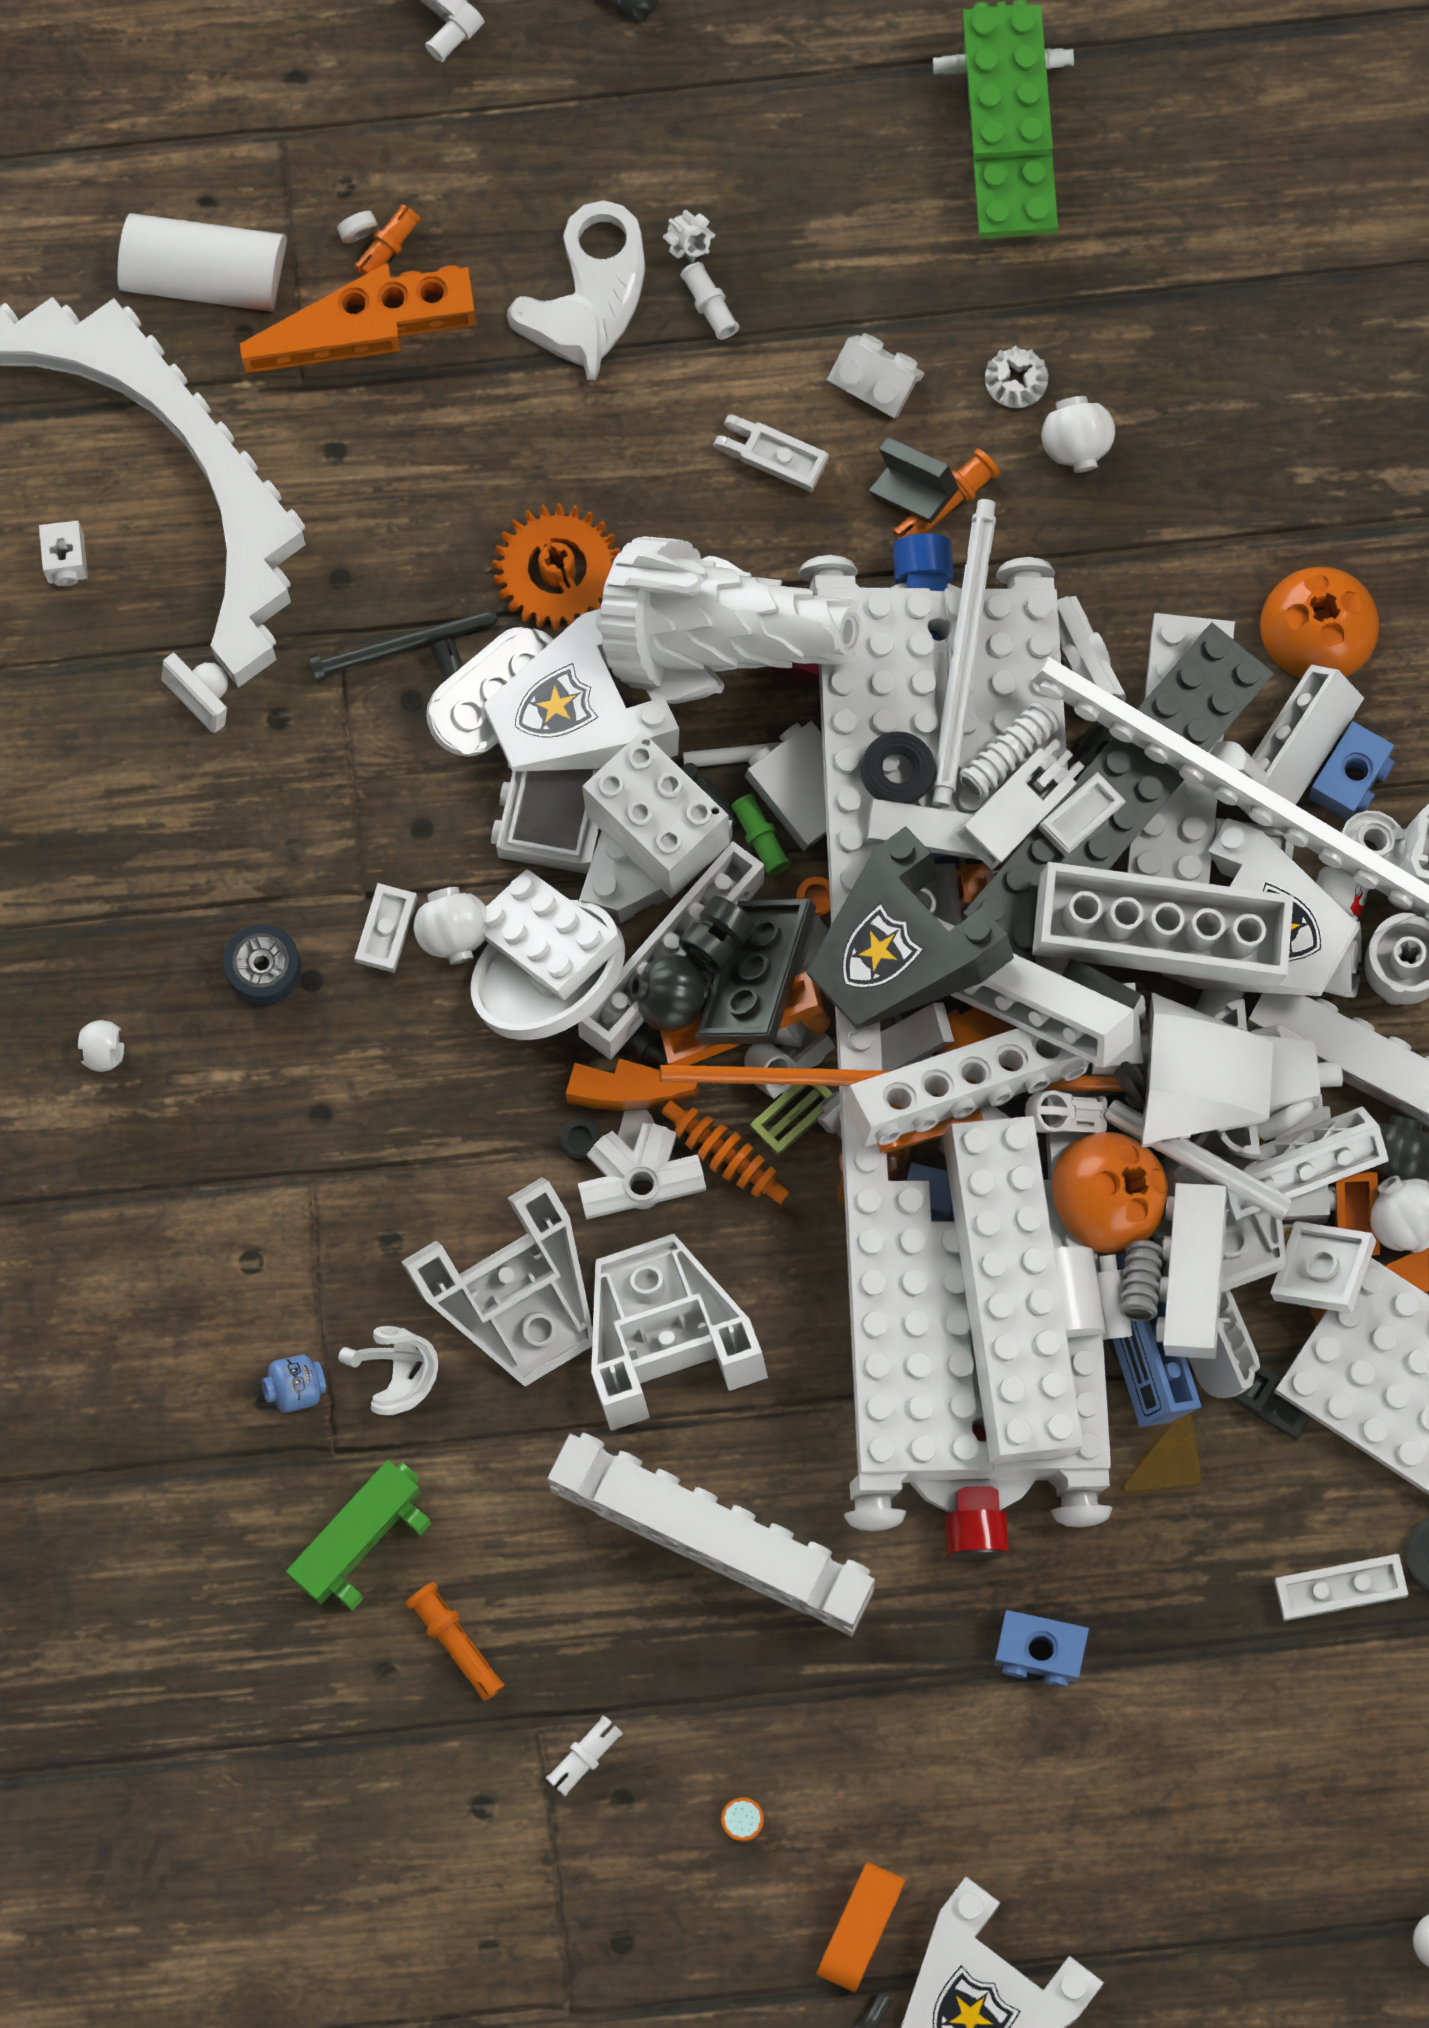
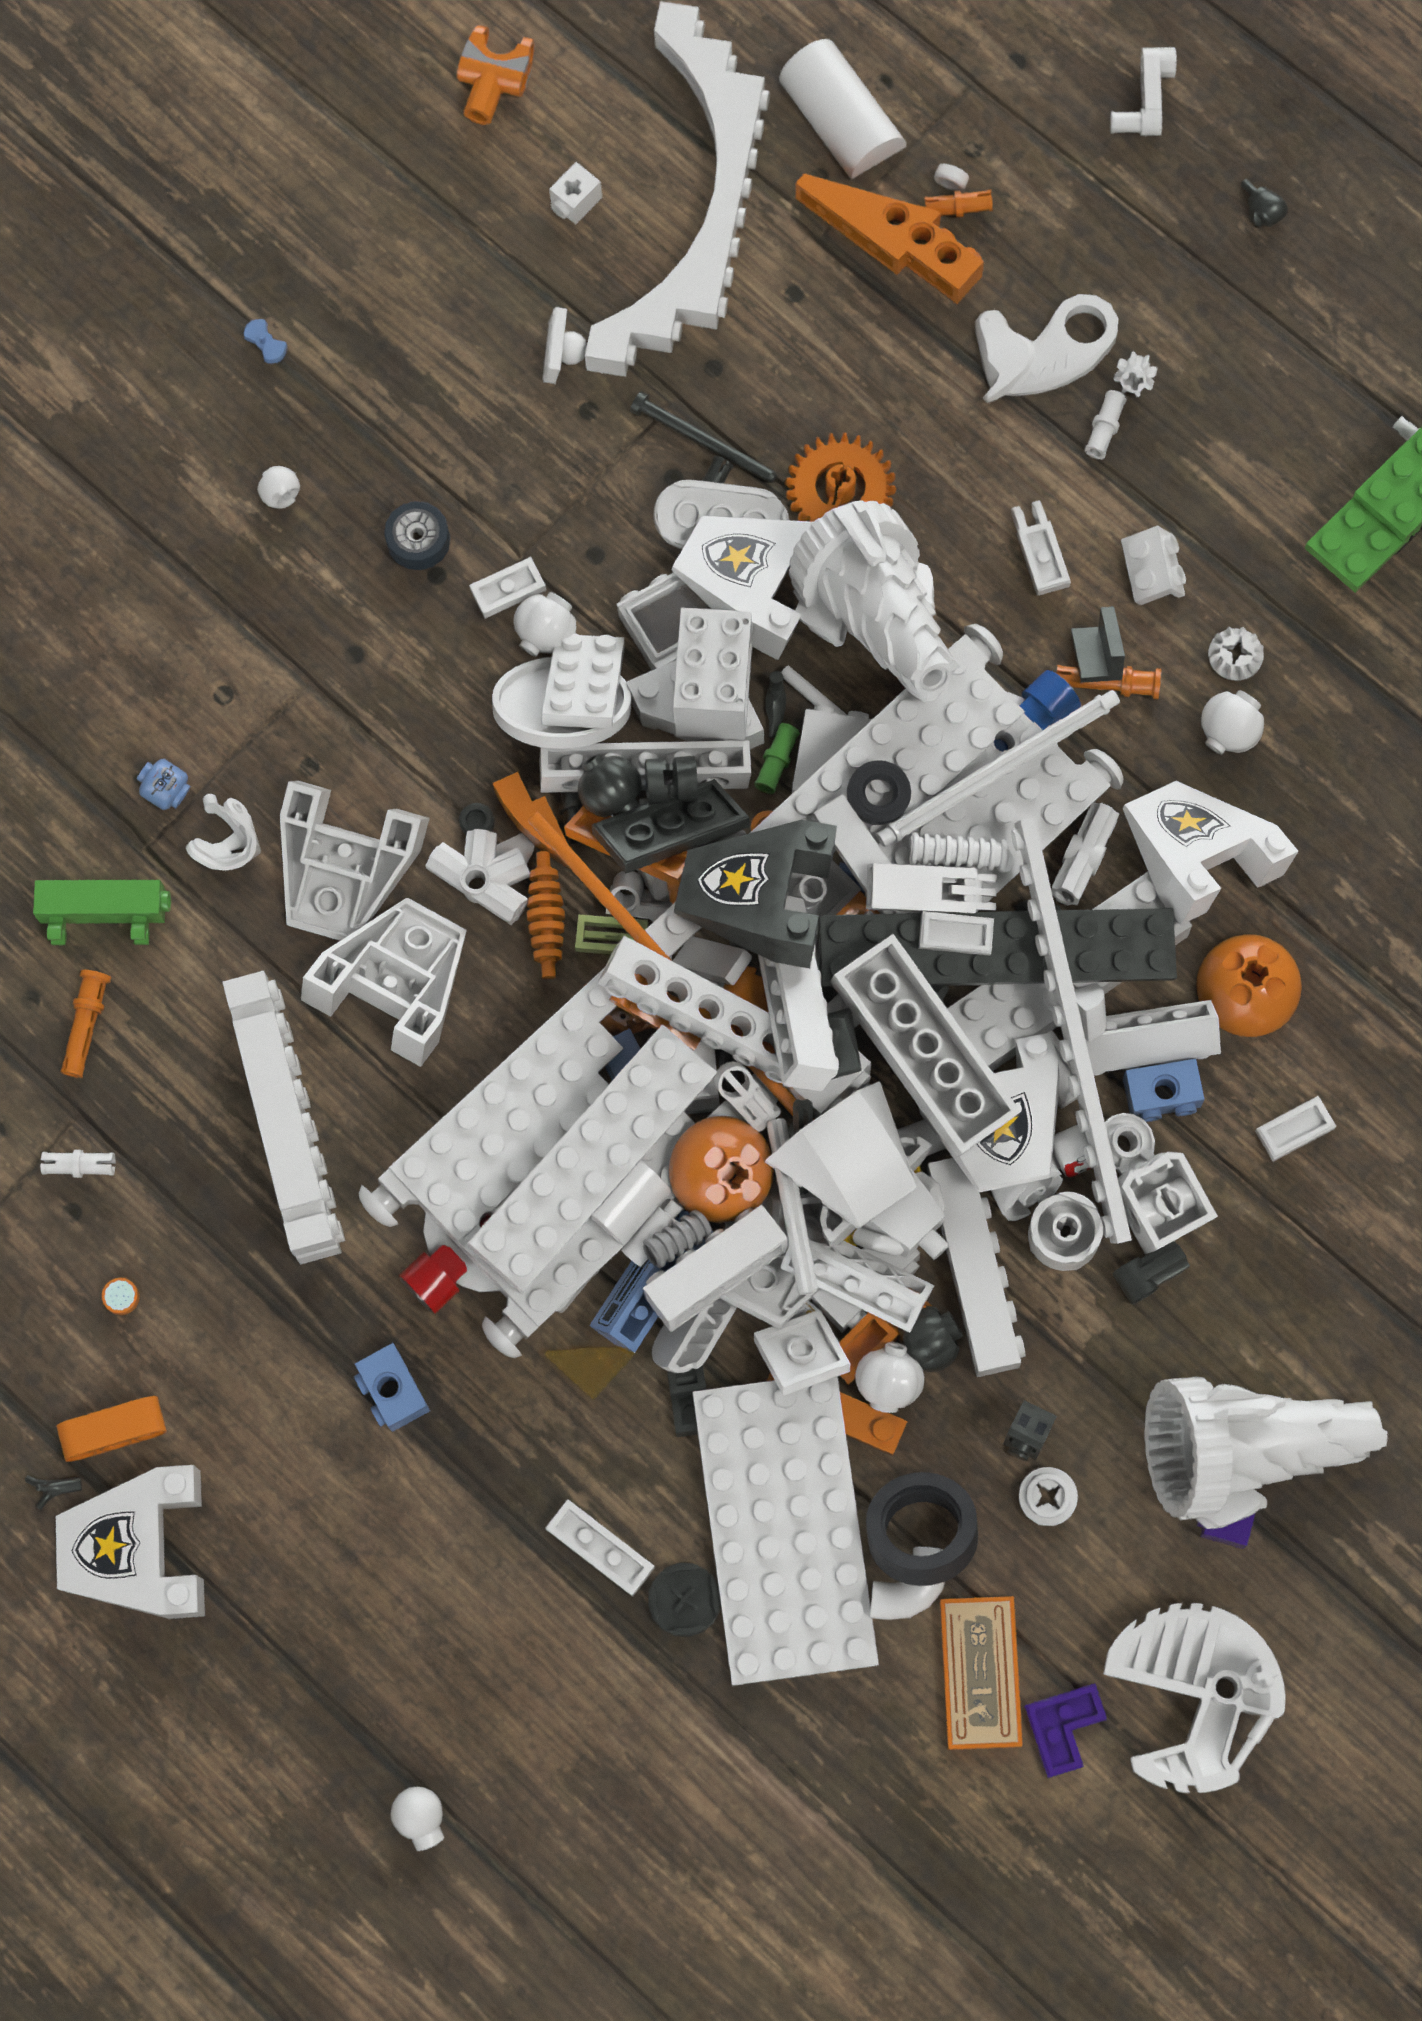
camera: 50 degrees right, 0 degrees up
none -> white wedge [1123,781,1298,925]

